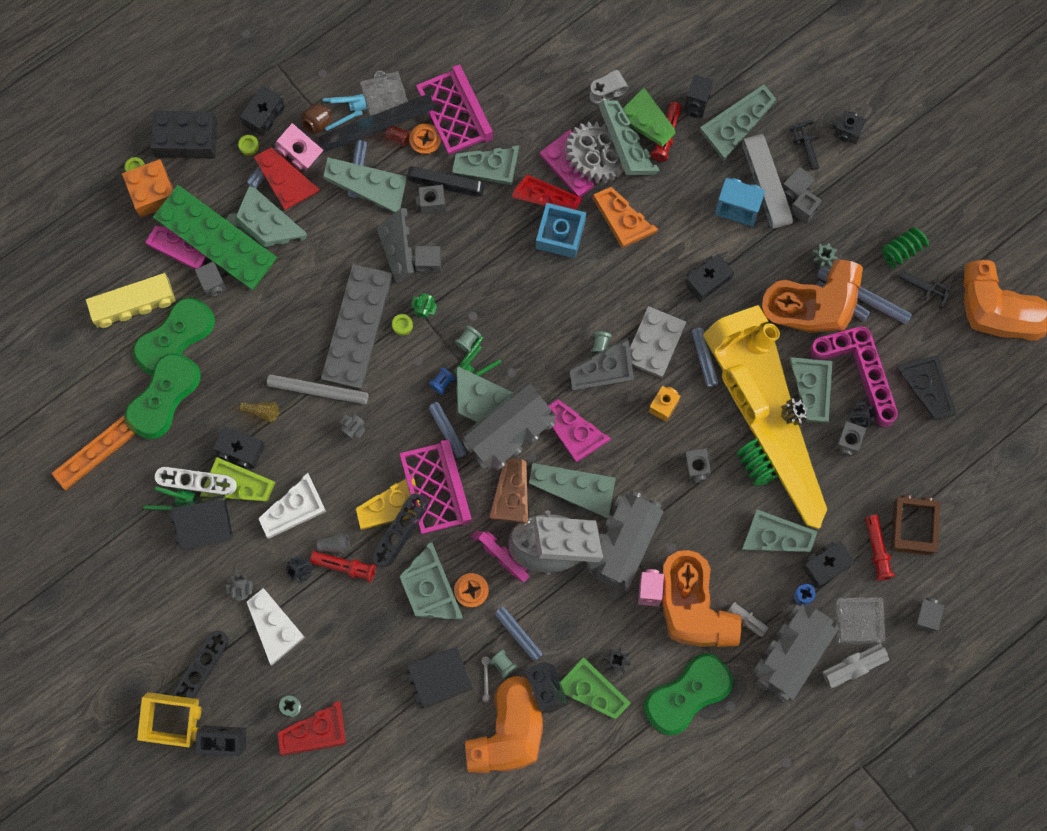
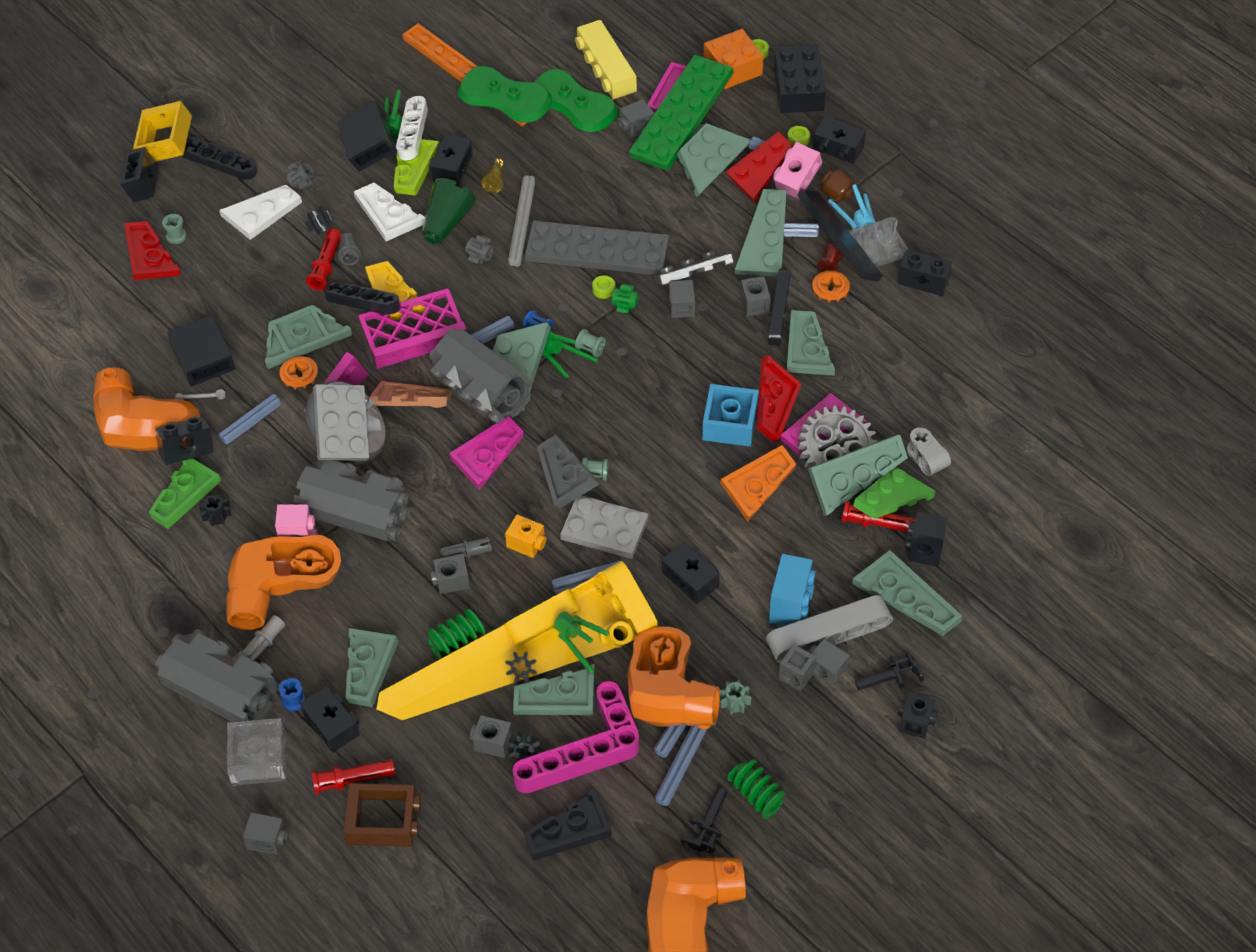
camera: 85 degrees right, 20 degrees down
dark pink fence [416,64,493,155] -> none
sand green bush [489,650,518,679] -> none
sand green wing [529,463,616,520] -> none
green plate [643,653,733,736] -> none
light grey piece [822,644,889,689] -> none
none -> dark green cone [422,178,476,244]
none -> dark grey axle [440,536,492,560]
none -> green plant [554,611,610,674]
none -> black brick [898,249,952,296]

